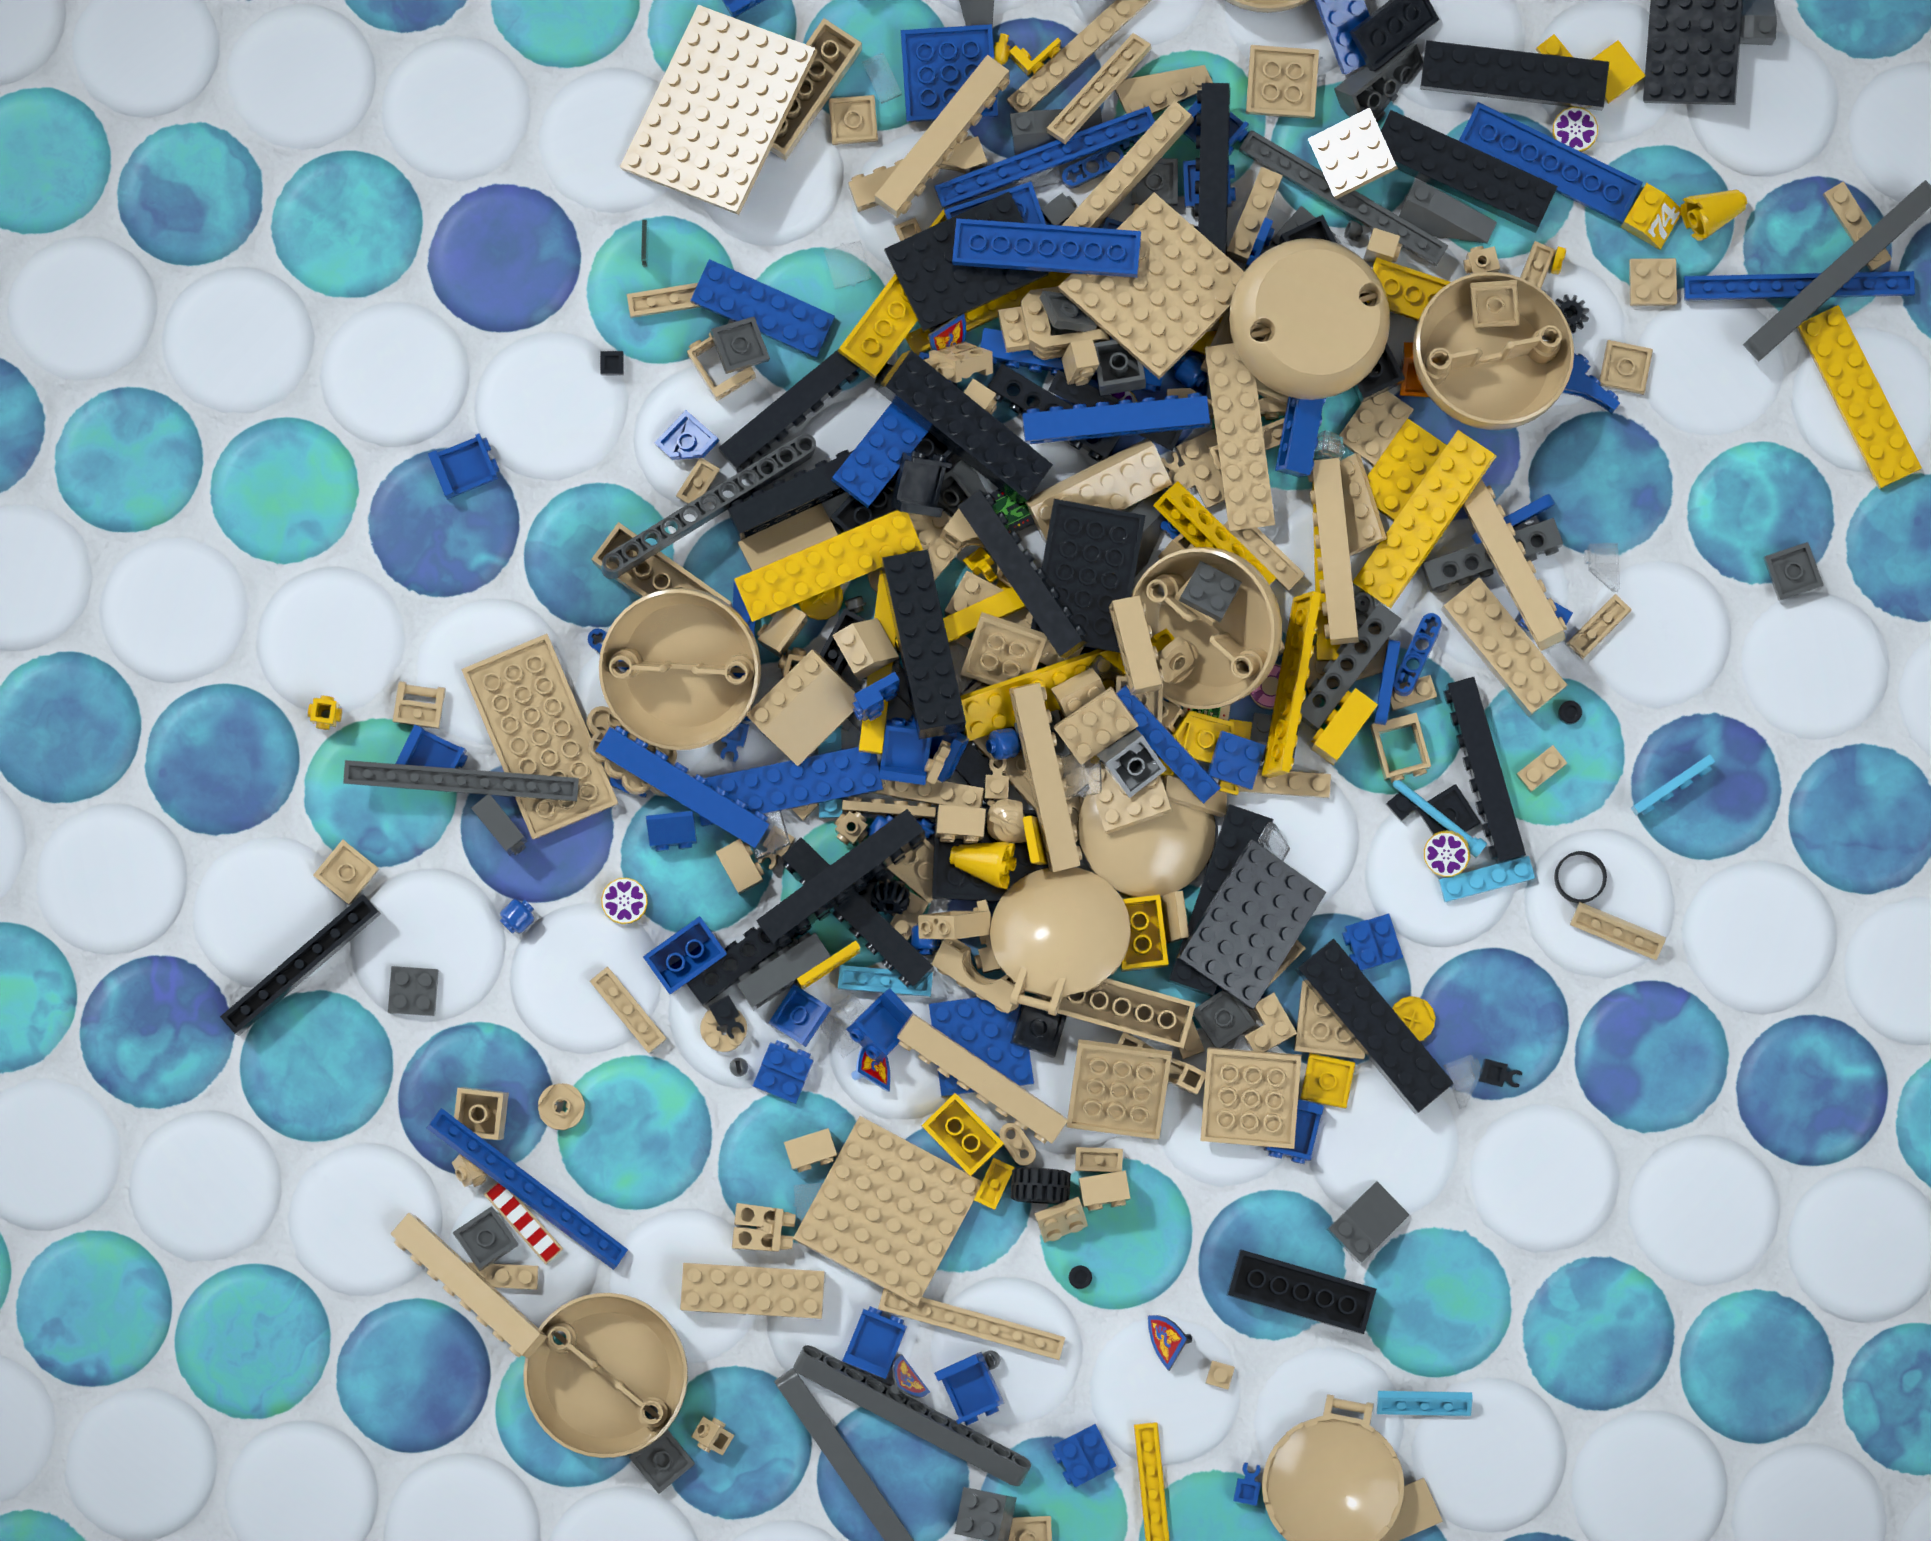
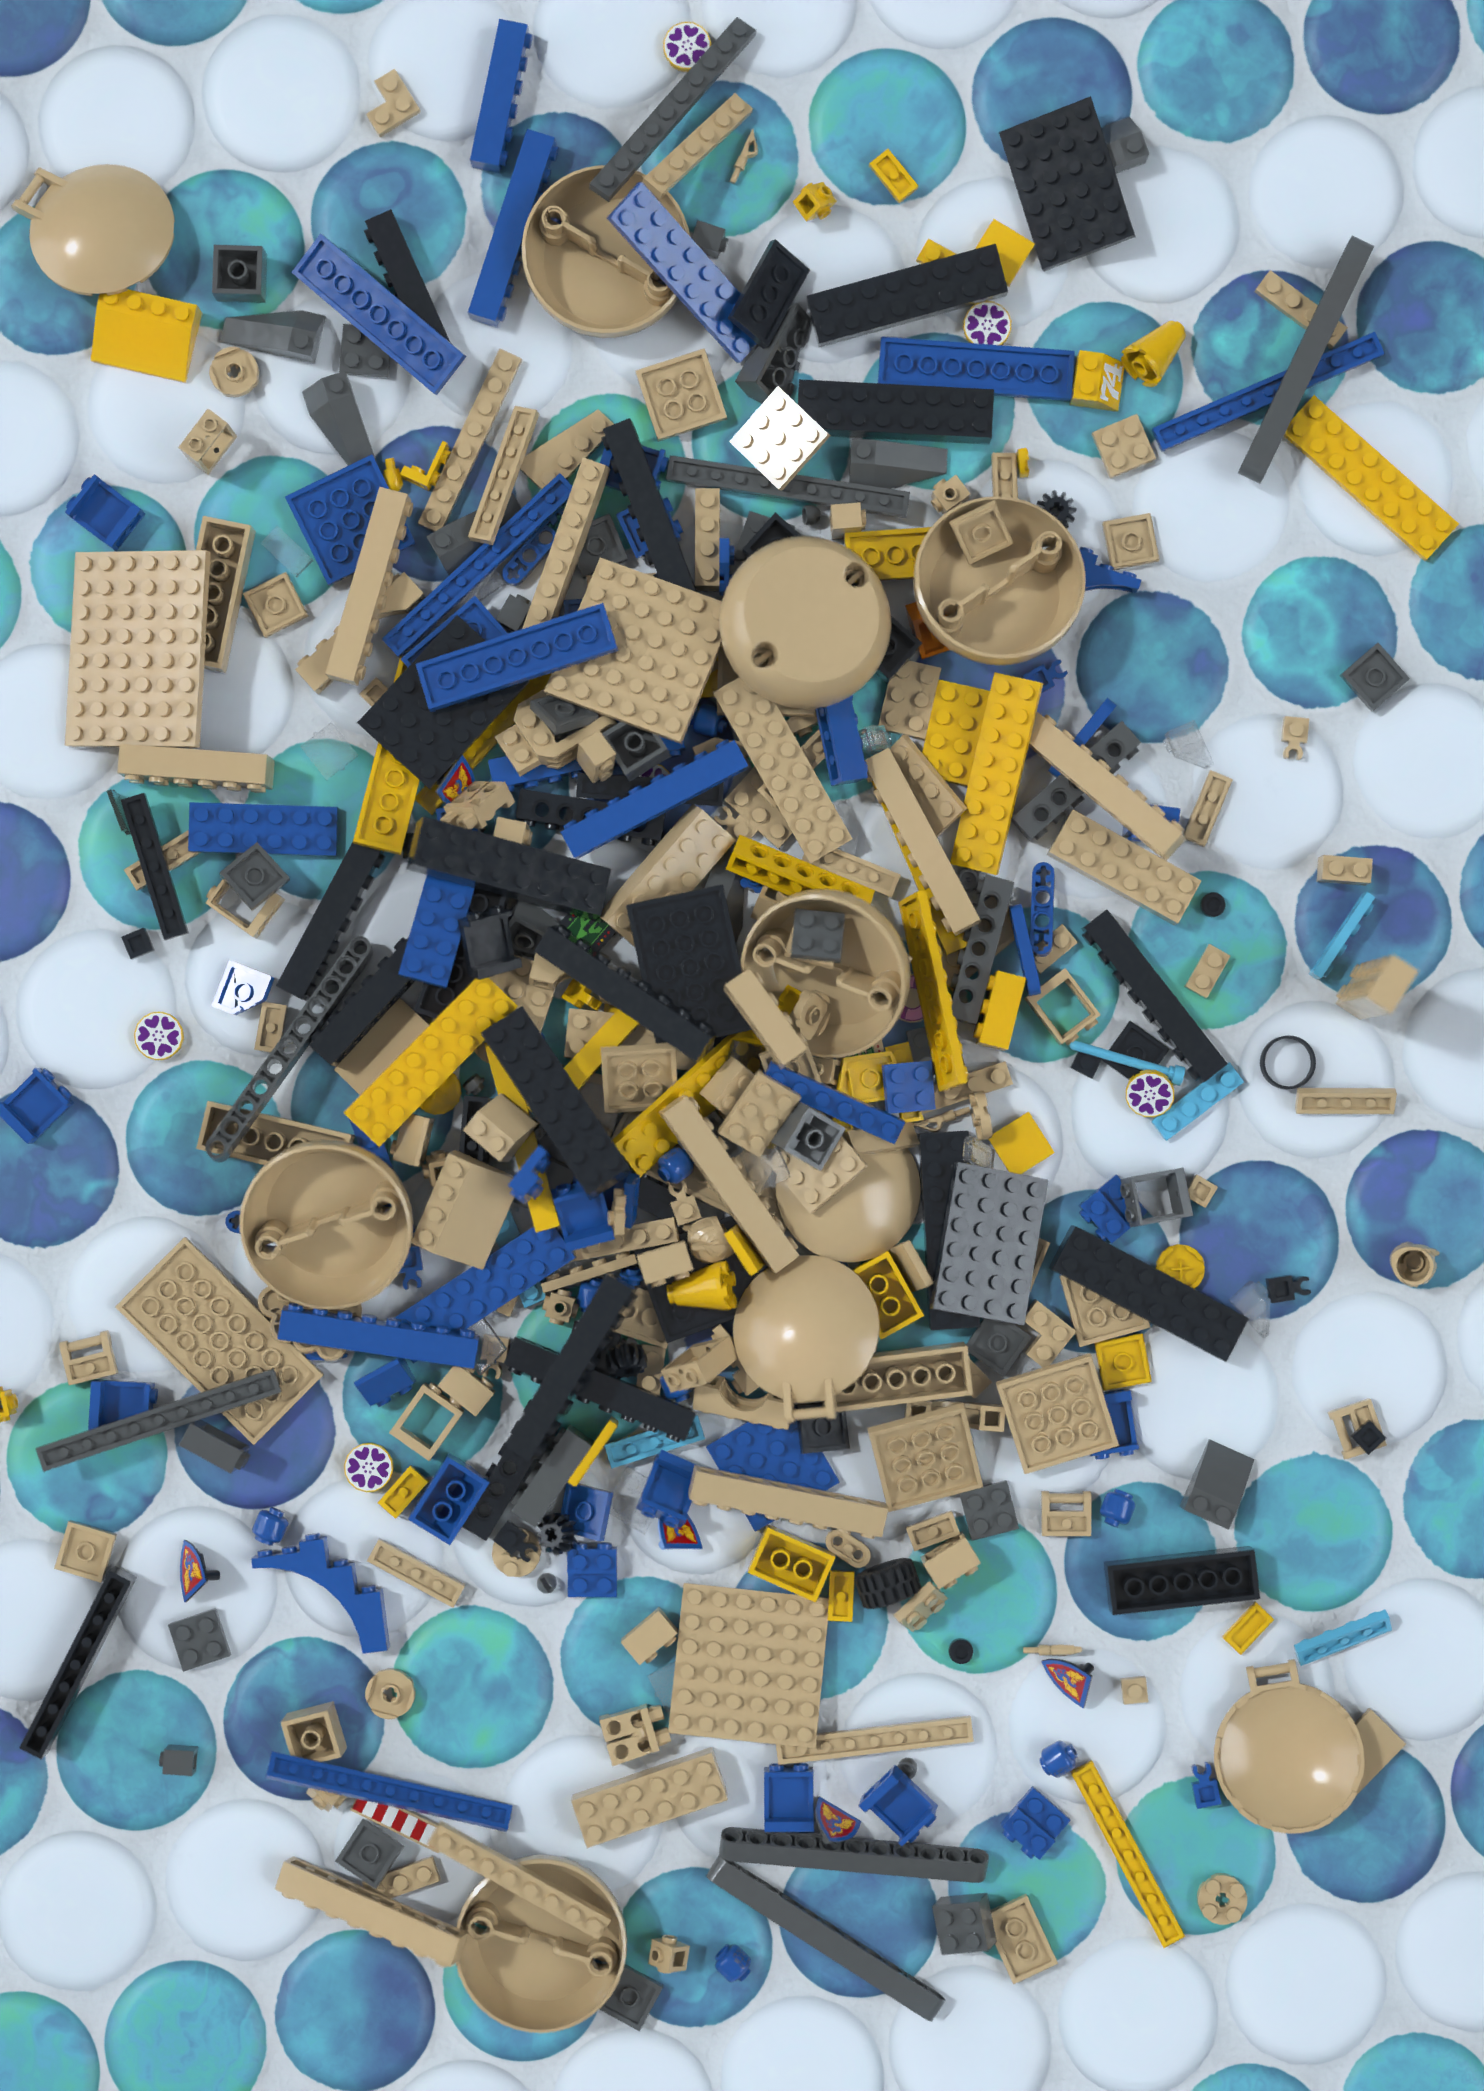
camera: 20 degrees left, 5 degrees up
none -> tan brick [117,744,275,793]
none -> black plate [121,793,189,941]
none -> tile [134,1012,184,1060]
none -> dark grey brick [159,1744,198,1776]
none -> shield [180,1540,220,1603]
none -> blue arch [251,1533,390,1654]
none -> yellow plate [378,1465,429,1519]
none -> tan window [389,1382,465,1461]
none -> tan plate [427,1821,611,1940]
none -> black gear [536,1512,579,1555]
none -> blue head [714,1944,751,1982]
none -> tan hand [913,1107,970,1132]
none -> dark grey plate [959,1480,1019,1541]
none -> tan plate [968,1091,992,1141]
none -> yellow tile [988,1111,1055,1174]
none -> blue plate [1021,660,1068,693]
none -> tan hand [1023,1645,1082,1656]
none -> blue head [1039,1740,1078,1778]
none -> tan plate [1041,1491,1091,1536]
none -> blue head [1100,1489,1136,1528]
none -> dark grey window [1120,1167,1193,1228]
none -> tan plate [1188,1174,1218,1208]
none -> yellow tile [1222,1602,1274,1655]
none -> tan plate [1281,716,1309,760]
none -> tan brick [1316,855,1373,886]
none -> tan plate [1328,1398,1387,1459]
none -> tan brick [1335,954,1419,1020]
none -> black tile [1351,1419,1387,1455]
none -> tan helmet [1390,1241,1440,1288]

